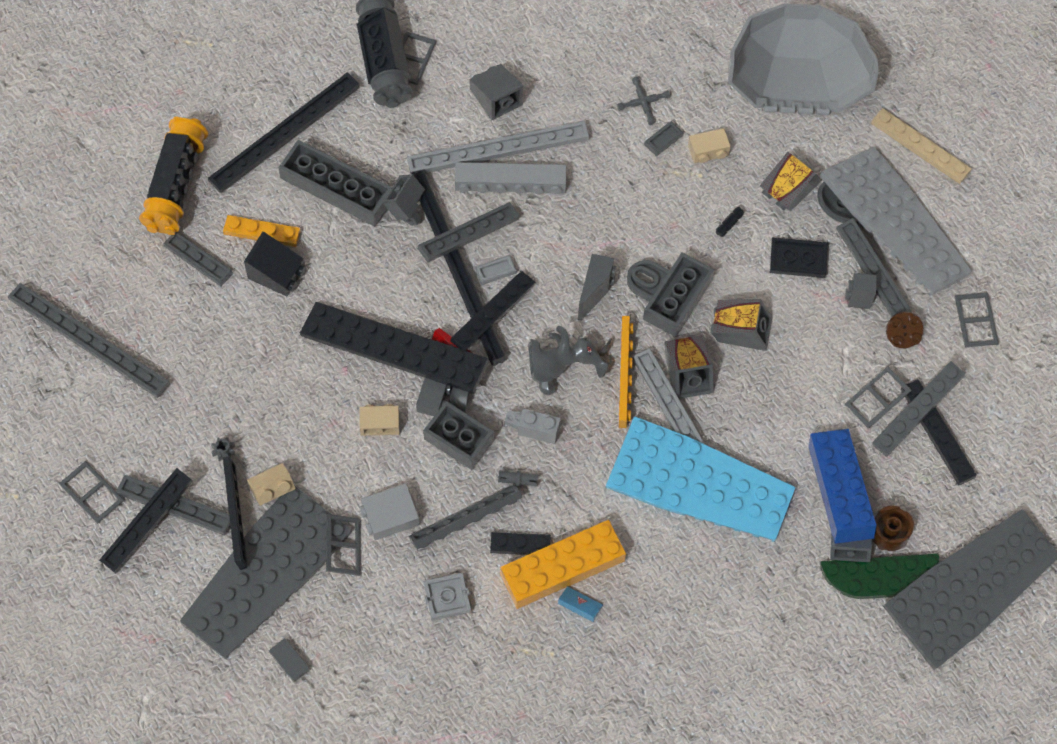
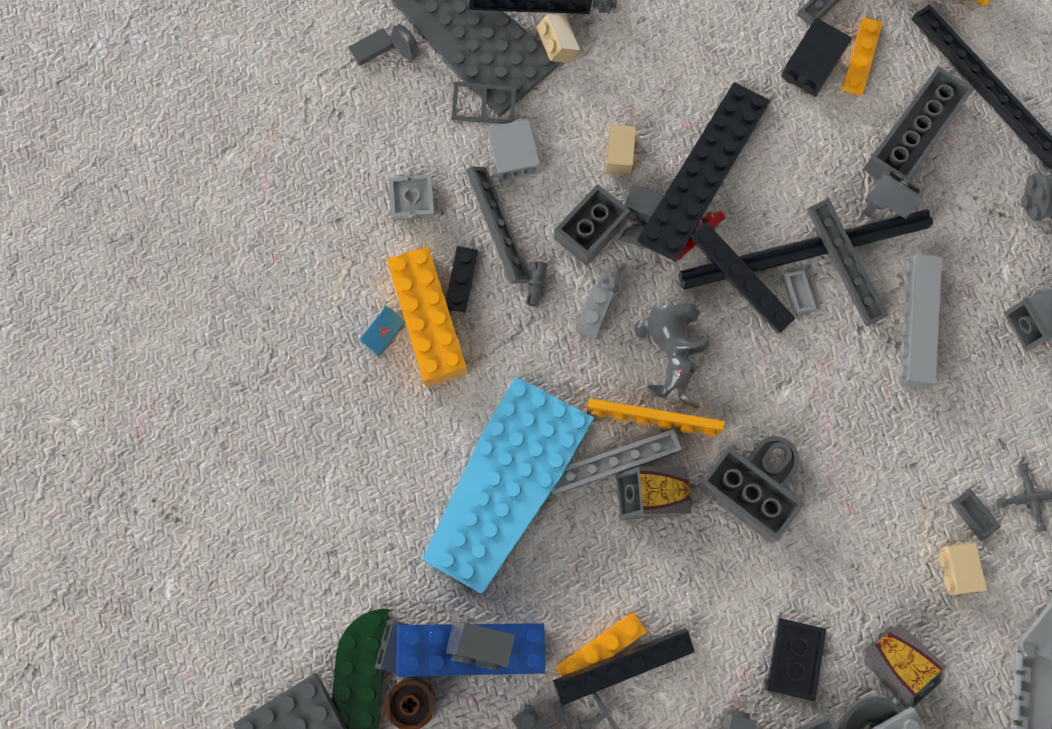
camera: 100 degrees right, 10 degrees up
light grey plate [407,121,589,174] -> none
dark grey slope [578,254,617,320] -> none
slope [711,299,772,351] -> none
black axle [716,207,744,237] -> none
none -> dark grey brick [389,24,418,63]
none -> dark grey brick [446,622,515,671]
none -> black plate [553,628,695,706]
none -> light orange plate [555,612,647,676]

